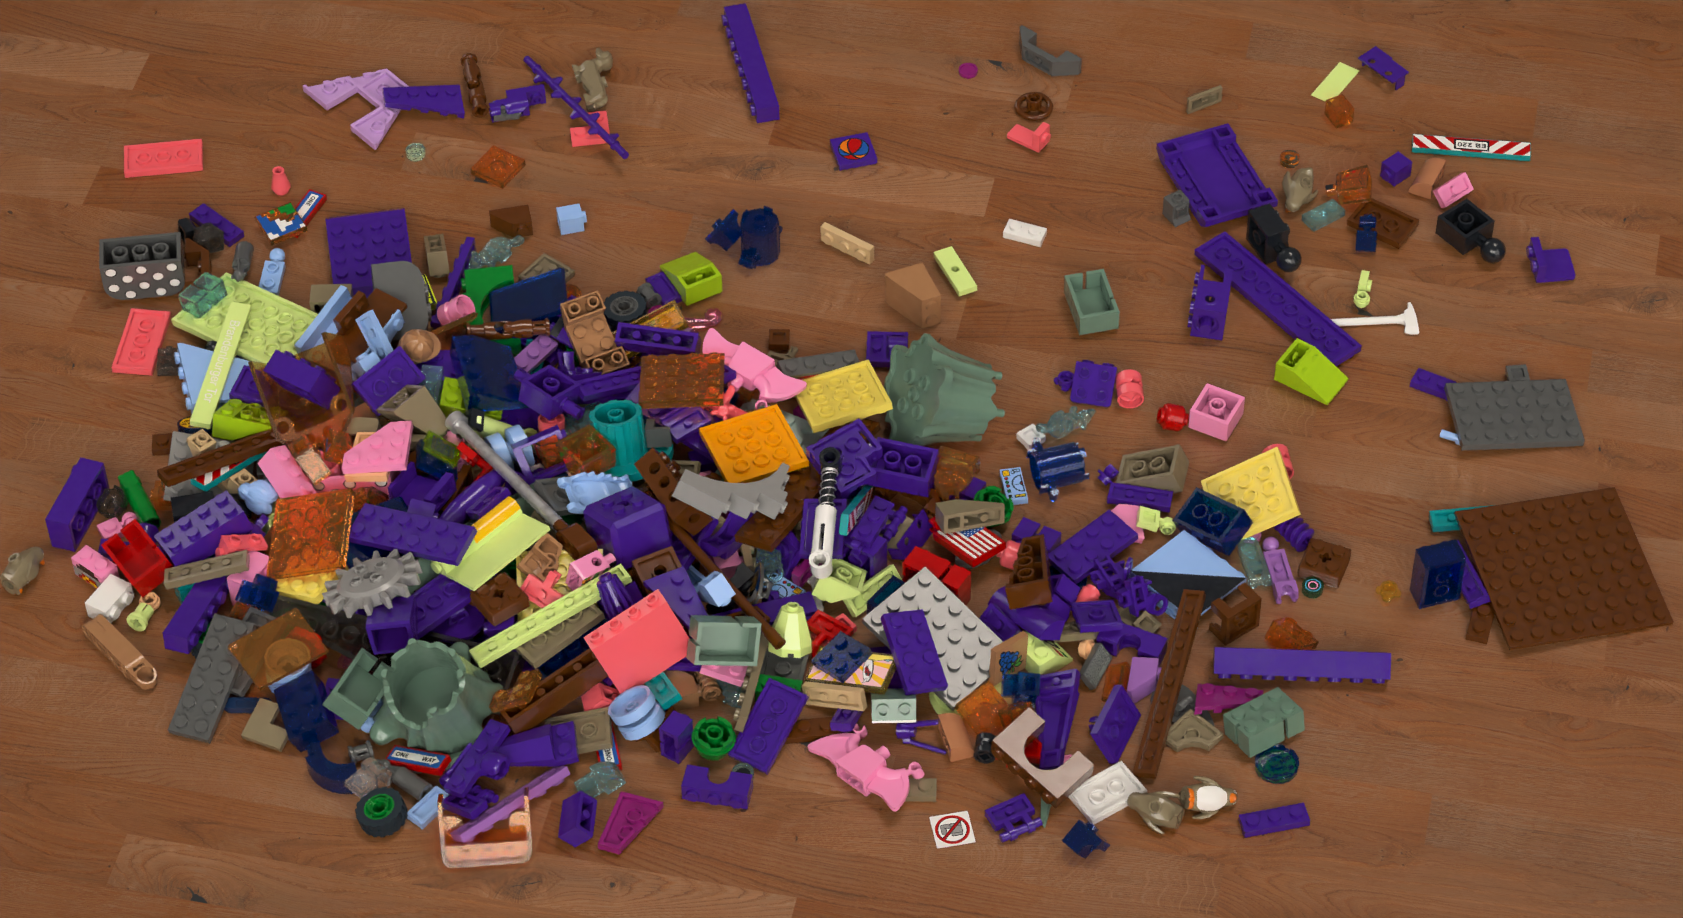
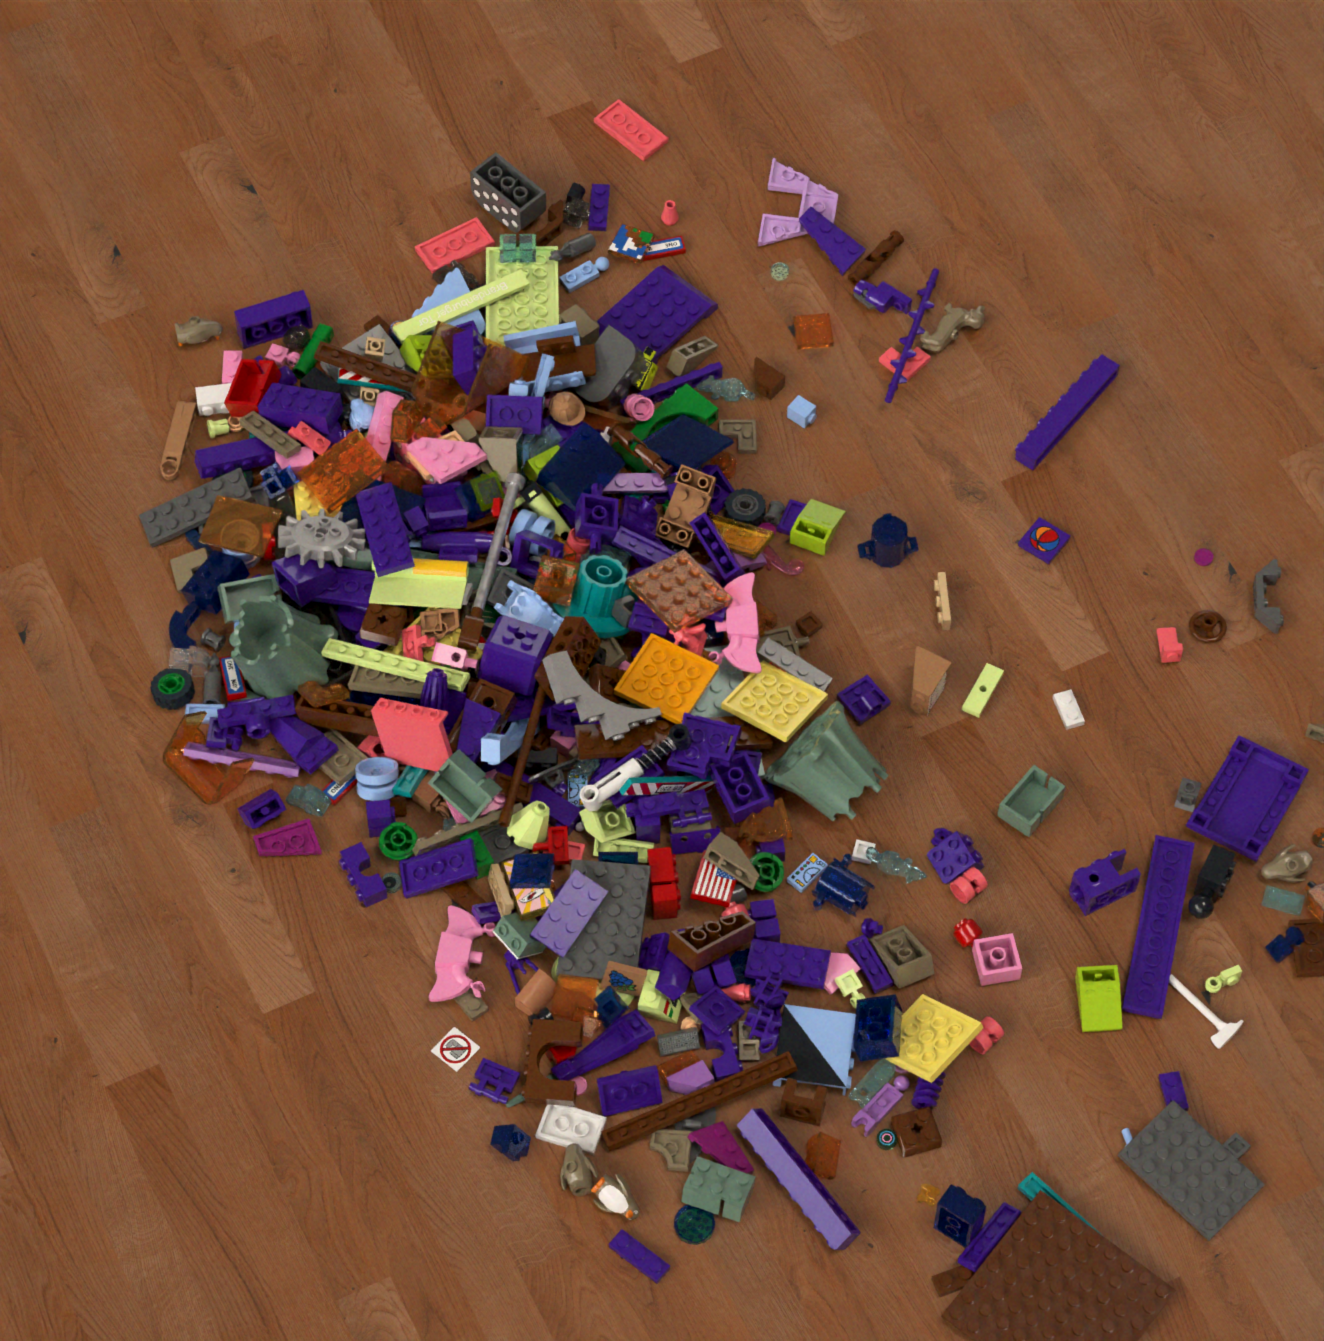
camera: 50 degrees right, 10 degrees up
clear blue brick [705,209,745,251] -> none

